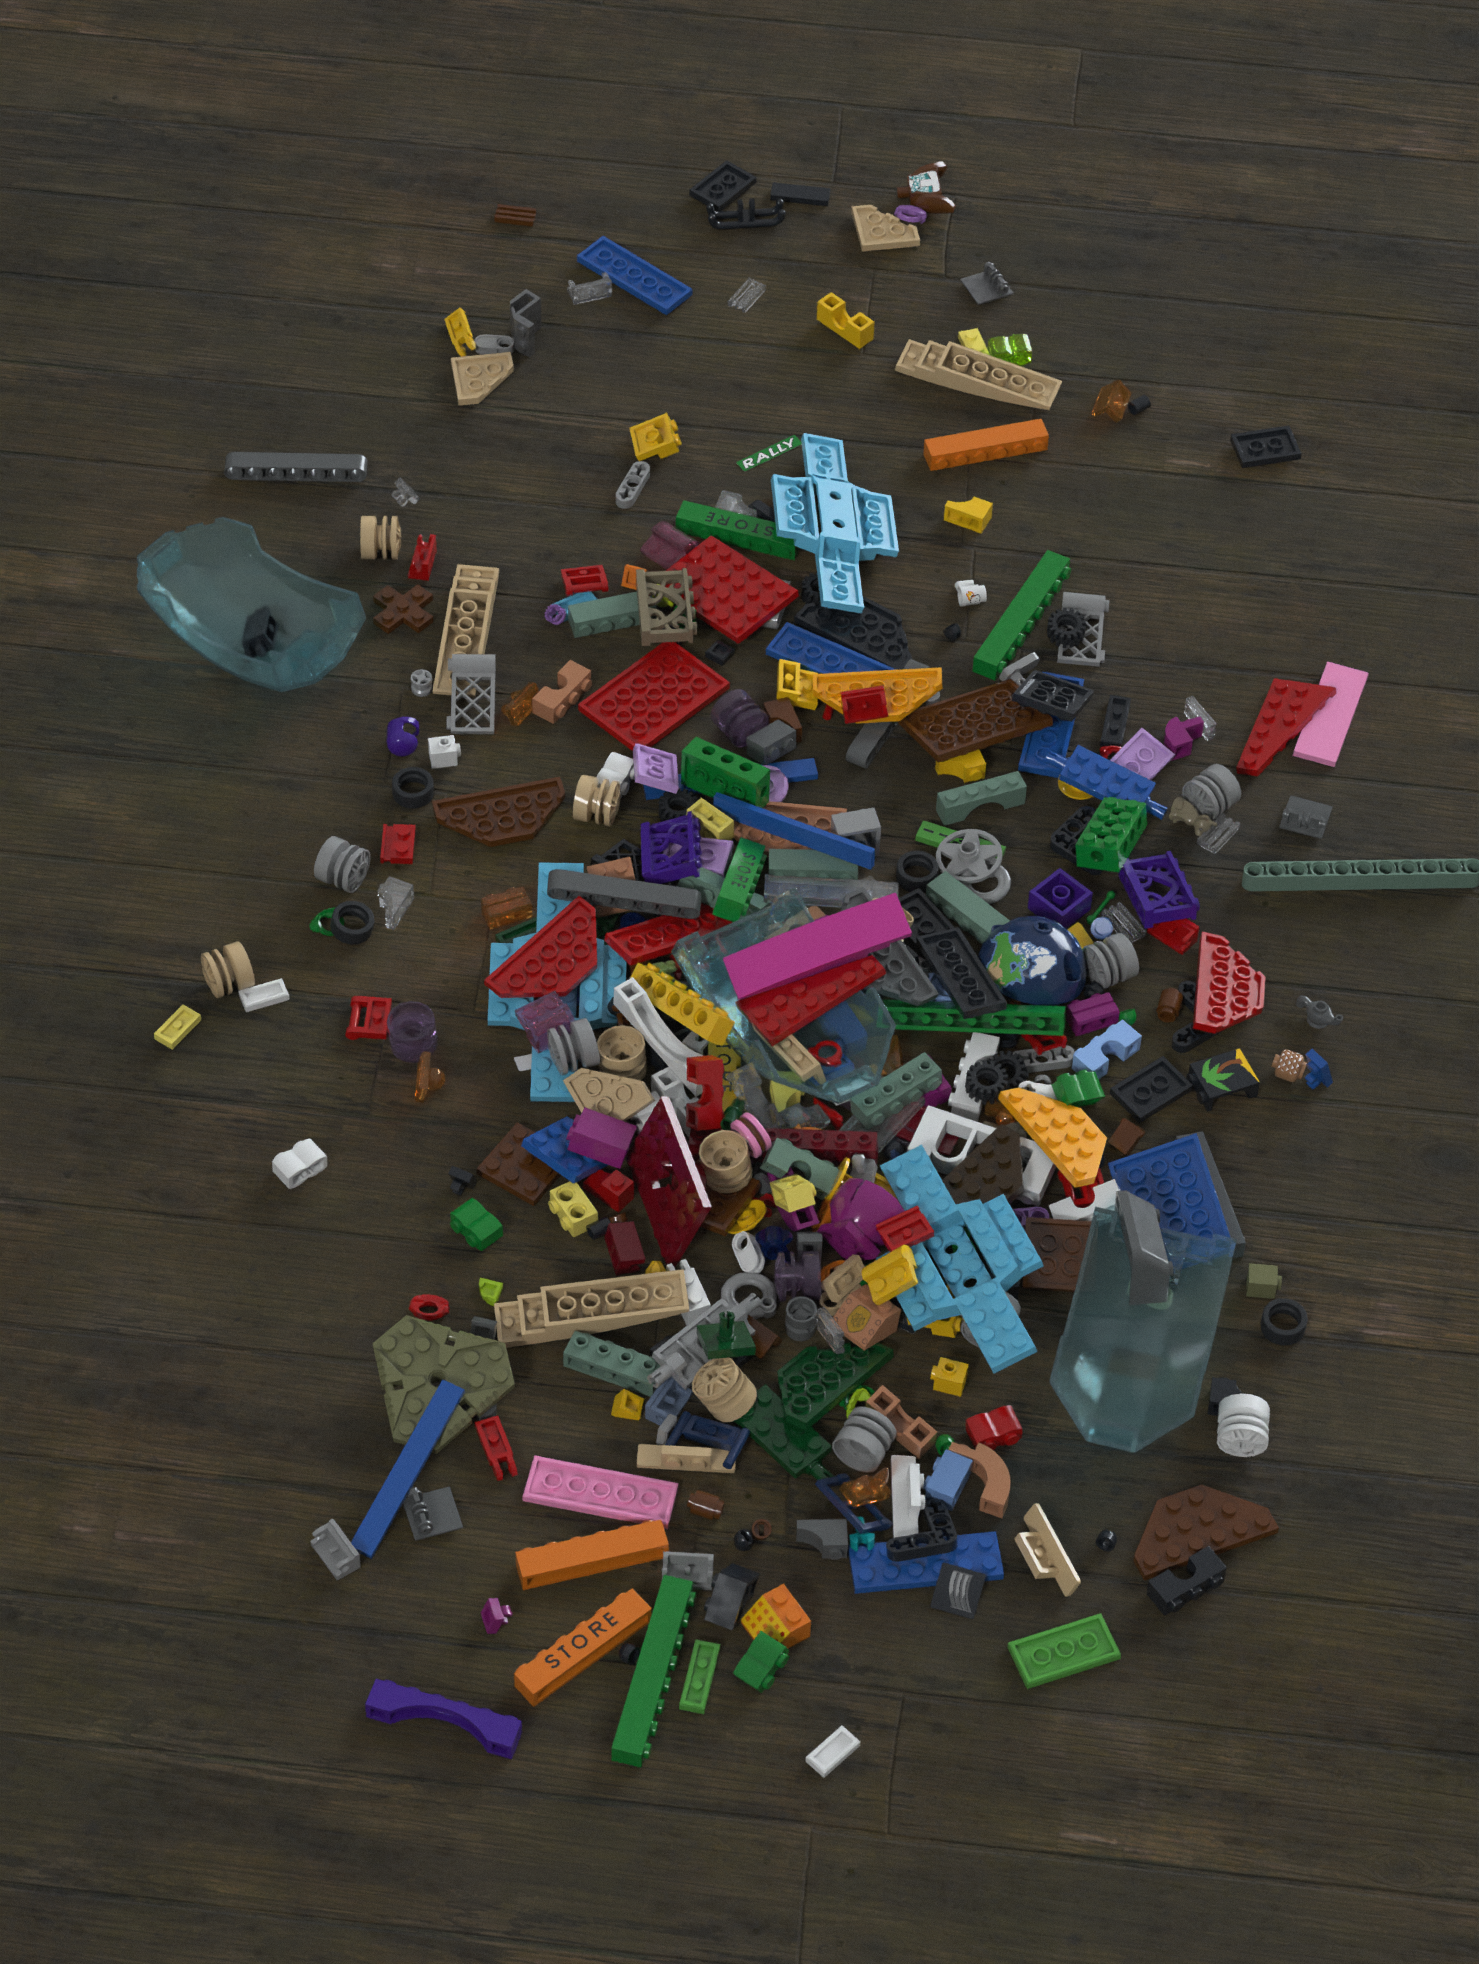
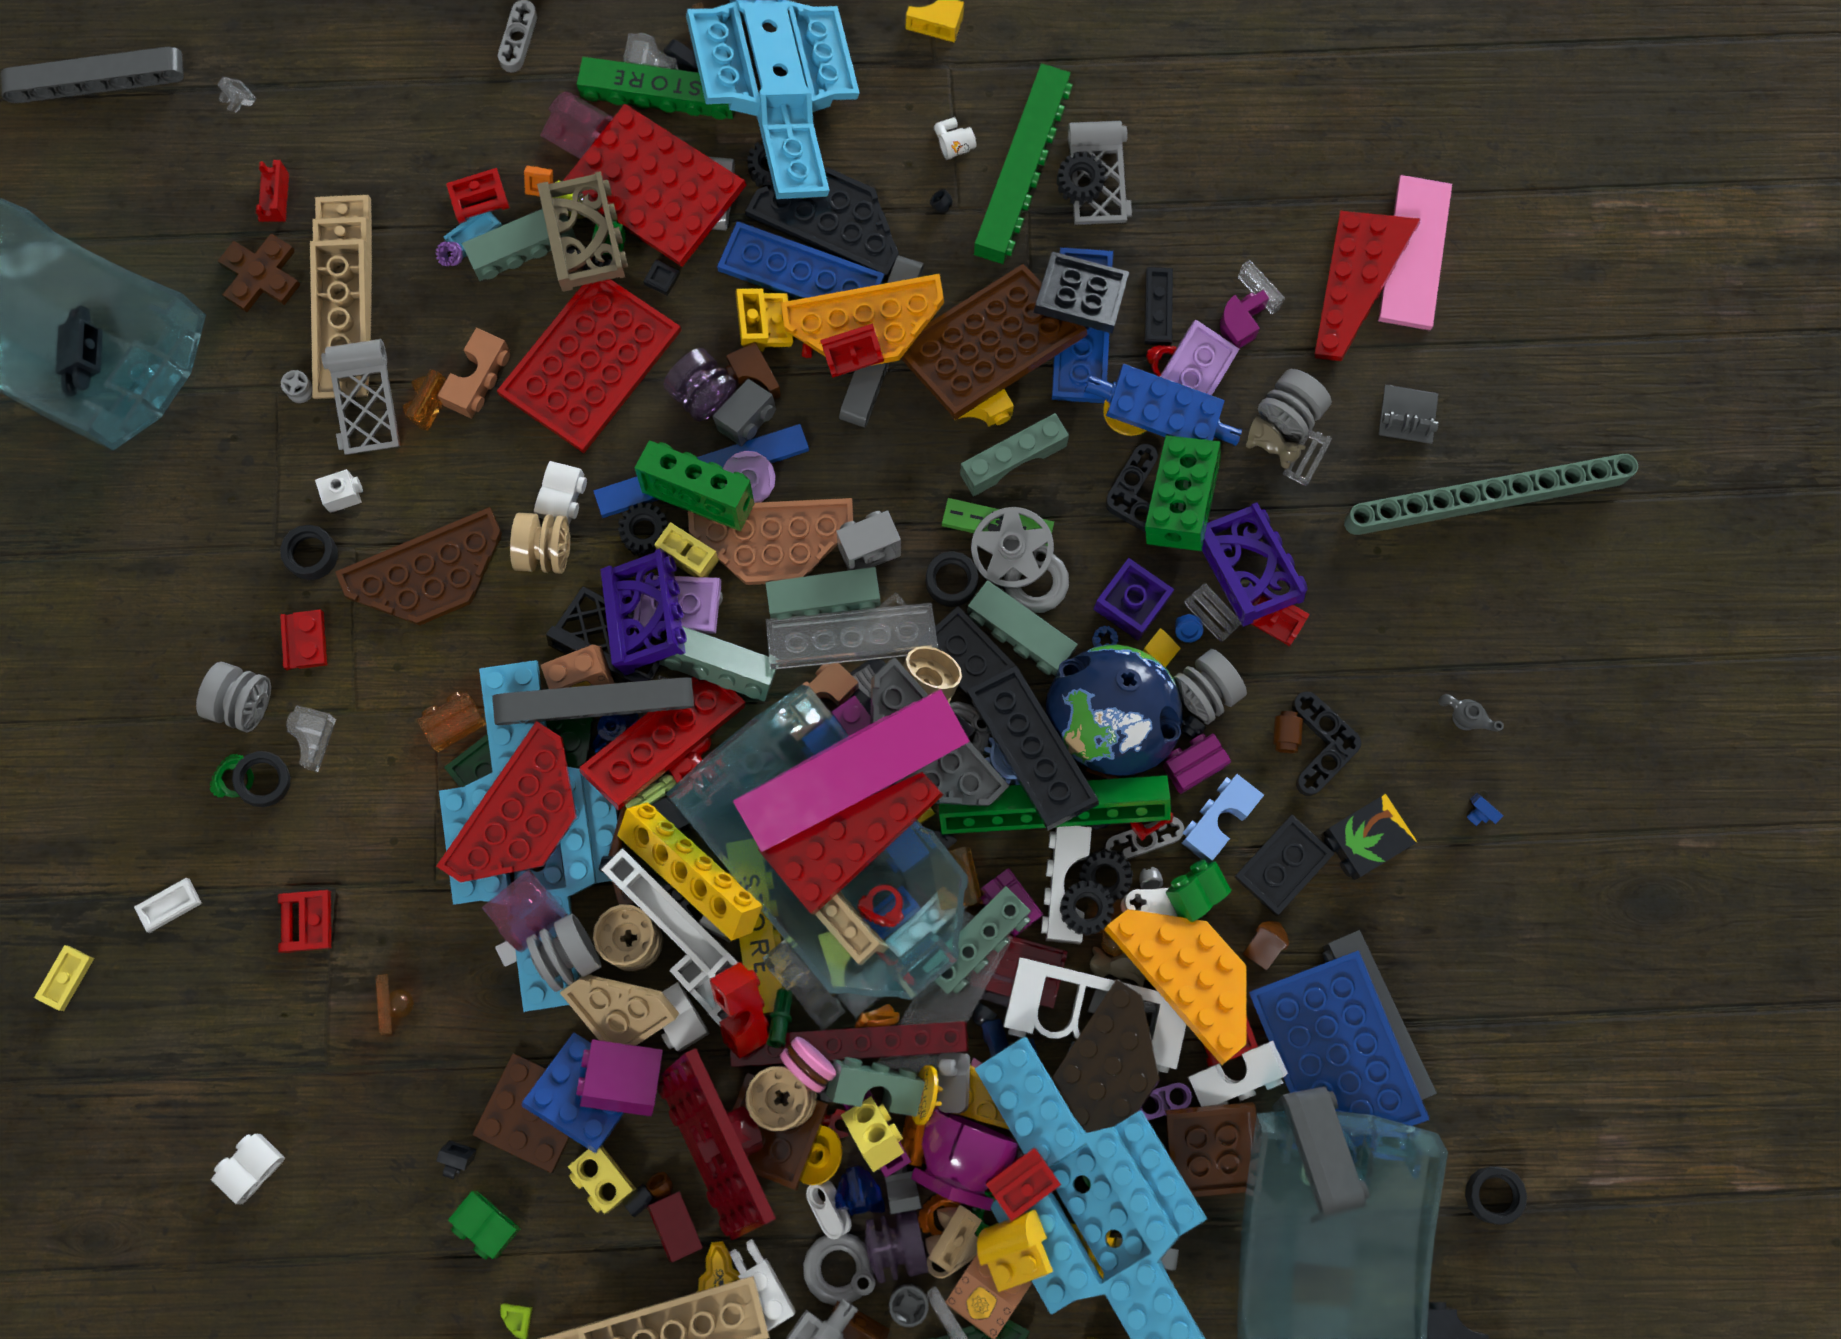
camera: 10 degrees left, 25 degrees up
tan wheel [201,941,255,998] -> none
tan wheel [360,516,401,559] -> none
dark purple helmet [386,717,419,757] -> none
clear purple wheel [387,1001,438,1063] -> none
red arch [583,1169,634,1213] -> none
lavender tile [633,743,679,794] -> none
green brick [712,837,767,923] -> none
blue tile [713,792,875,870] -> none
light grey piece [999,652,1040,686] -> none
green hinge [1087,891,1115,925] -> none
green hinge [1119,1009,1137,1026] -> none
red plate [1193,931,1265,1034] -> none
olive brick [1246,1263,1282,1299] -> none
medium nougat head [1271,1049,1307,1082] -> none

